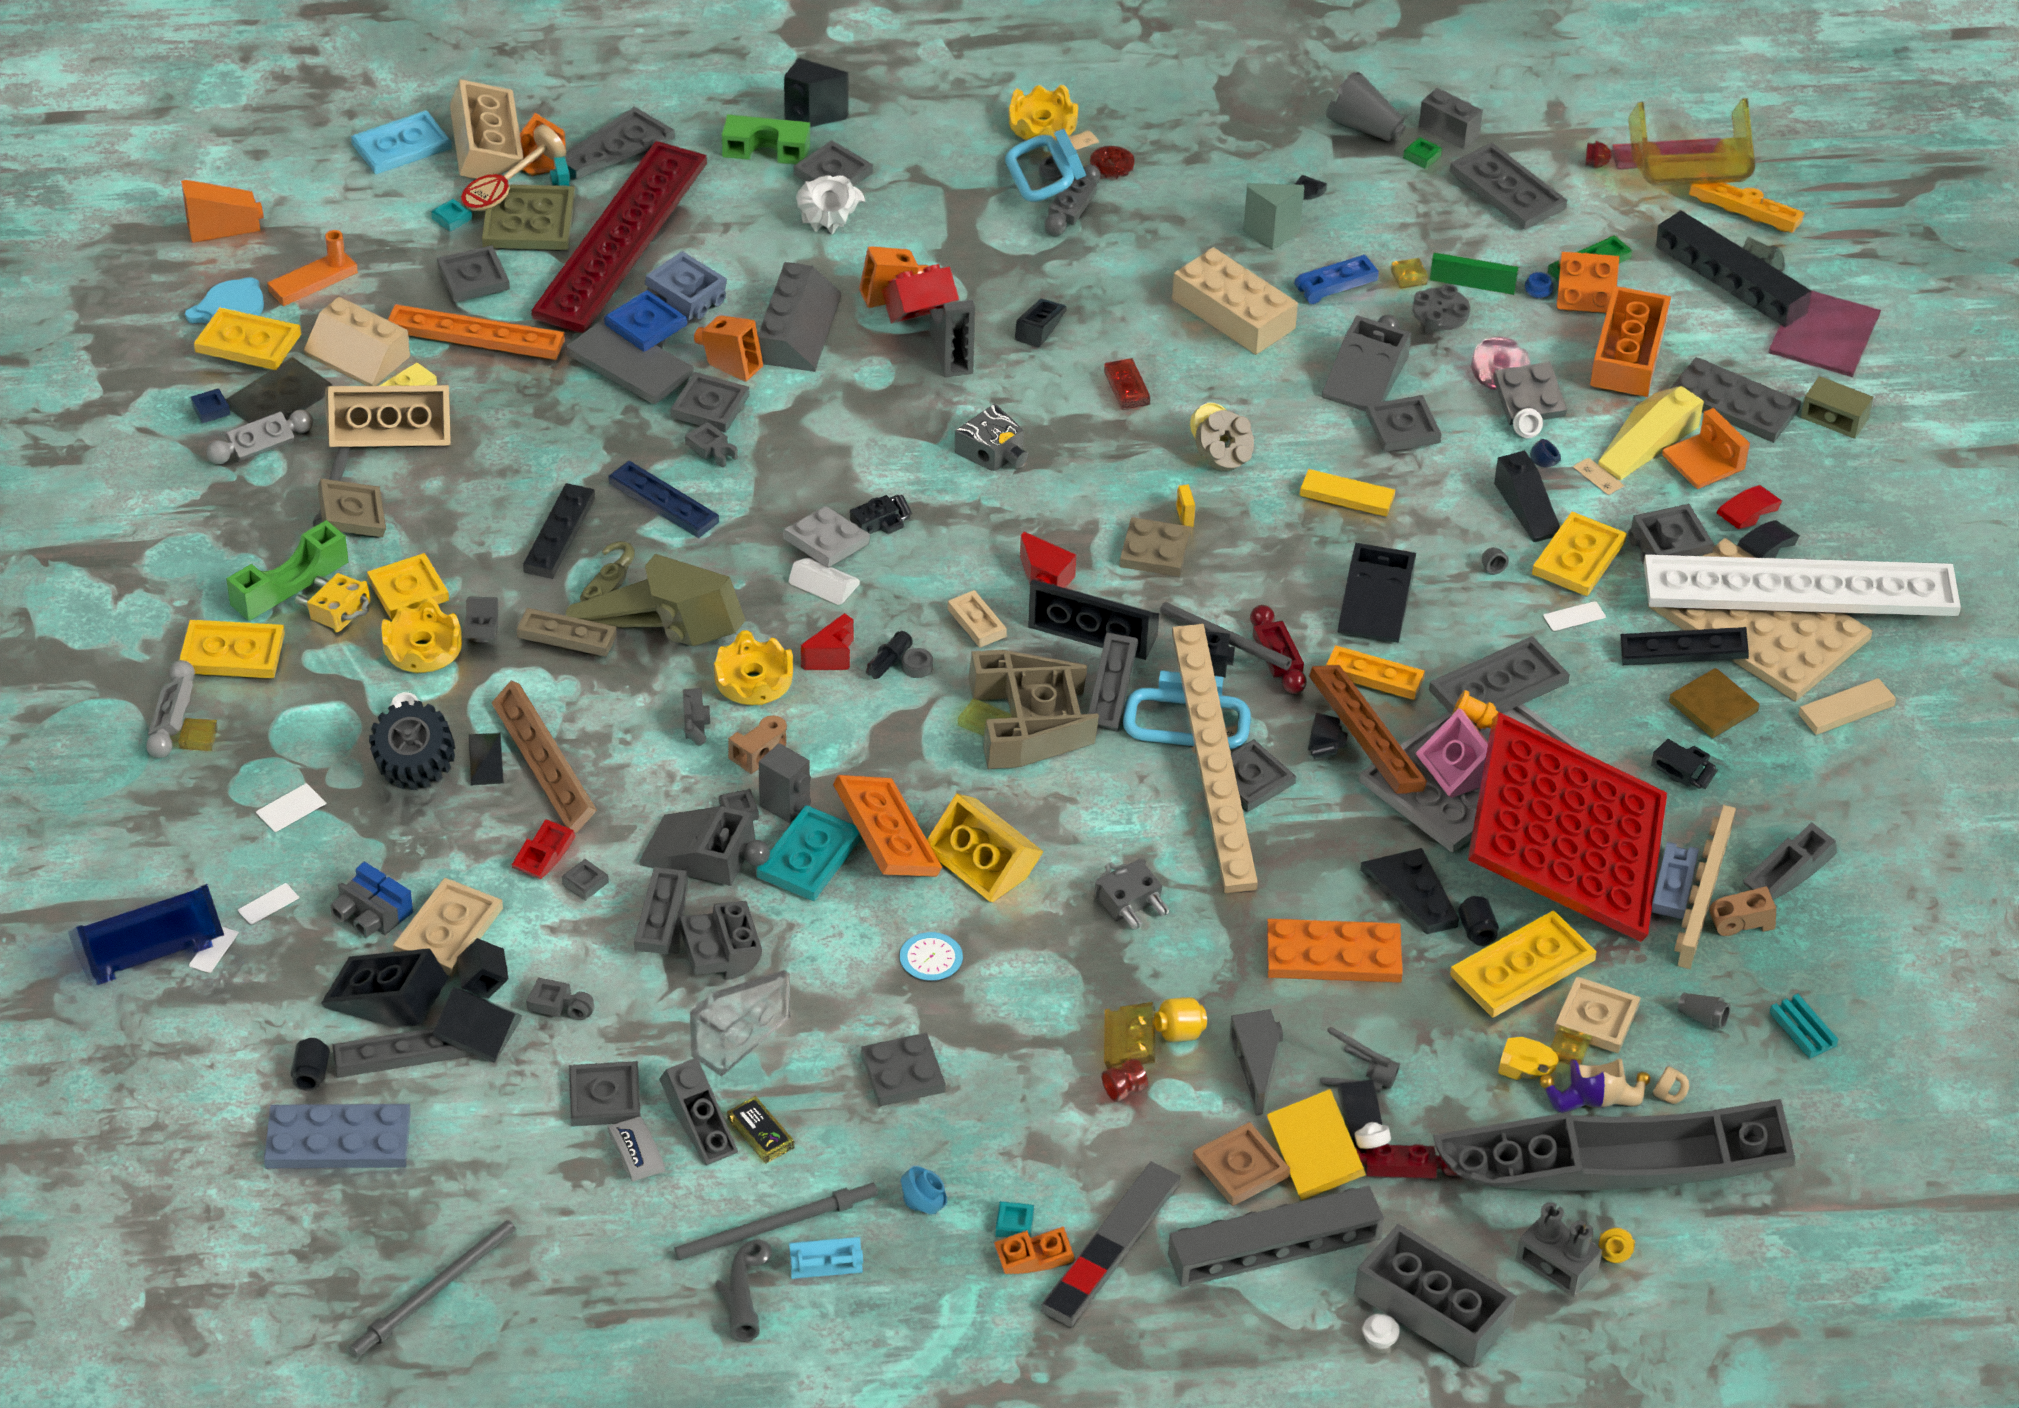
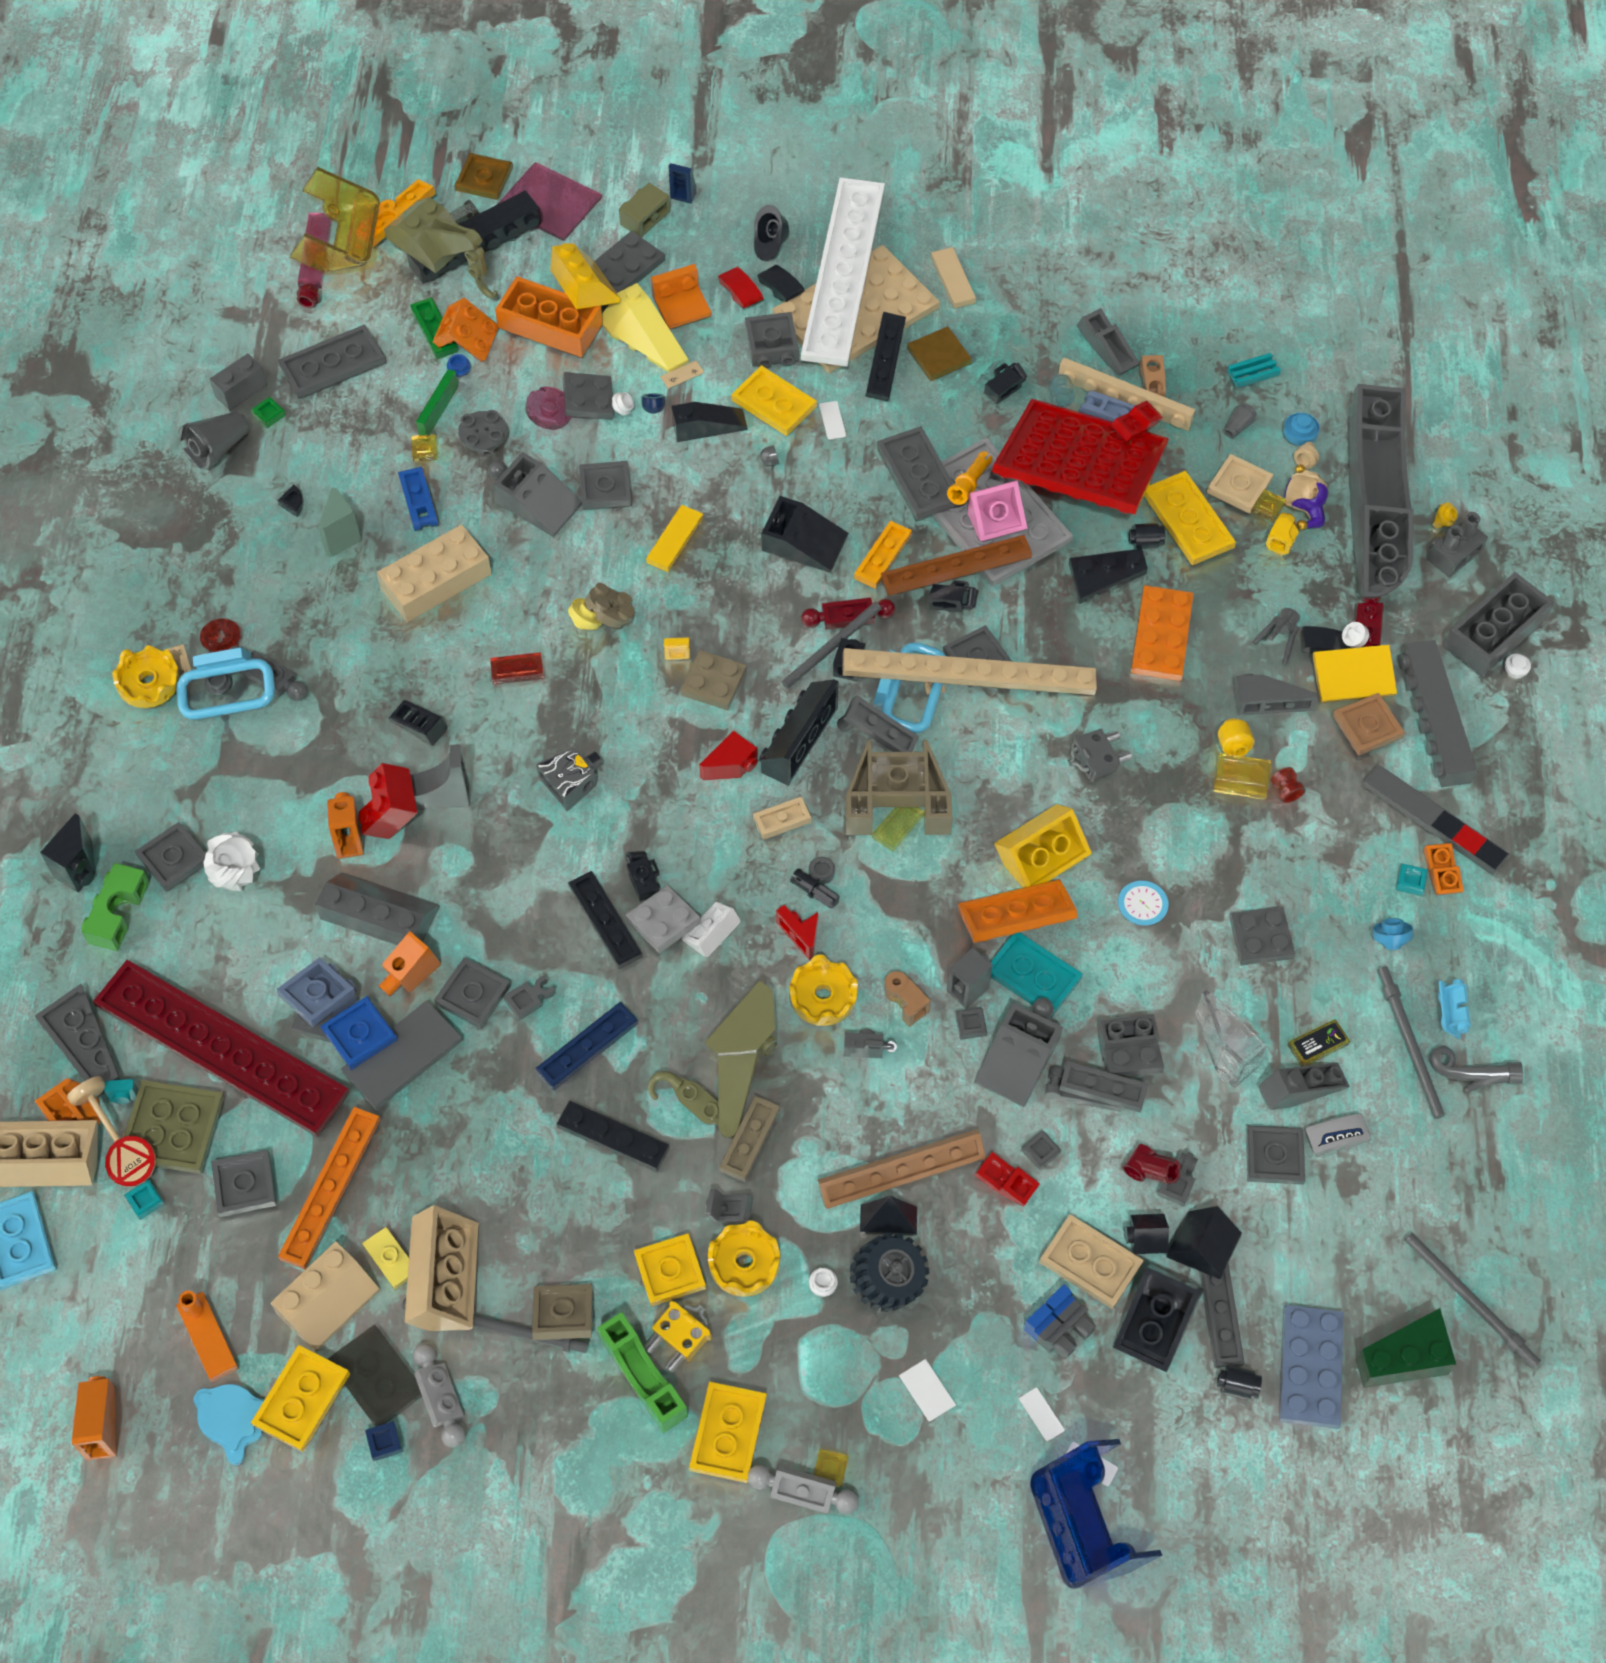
camera: 80 degrees left, 15 degrees up
none -> olive slope [384,197,498,299]
none -> pearl gold tile [455,153,513,200]
none -> yellow slope [550,243,621,309]
none -> black tile [568,871,643,969]
none -> dark blue slope [668,163,697,204]
none -> black piece [754,205,789,260]
none -> clear light blue brick [1048,374,1075,407]
none -> red slope [1111,401,1163,442]
none -> dark red piece [1122,1144,1181,1185]
none -> dark azure plate [1283,412,1320,446]
none -> dark green wedge [1356,1308,1456,1388]

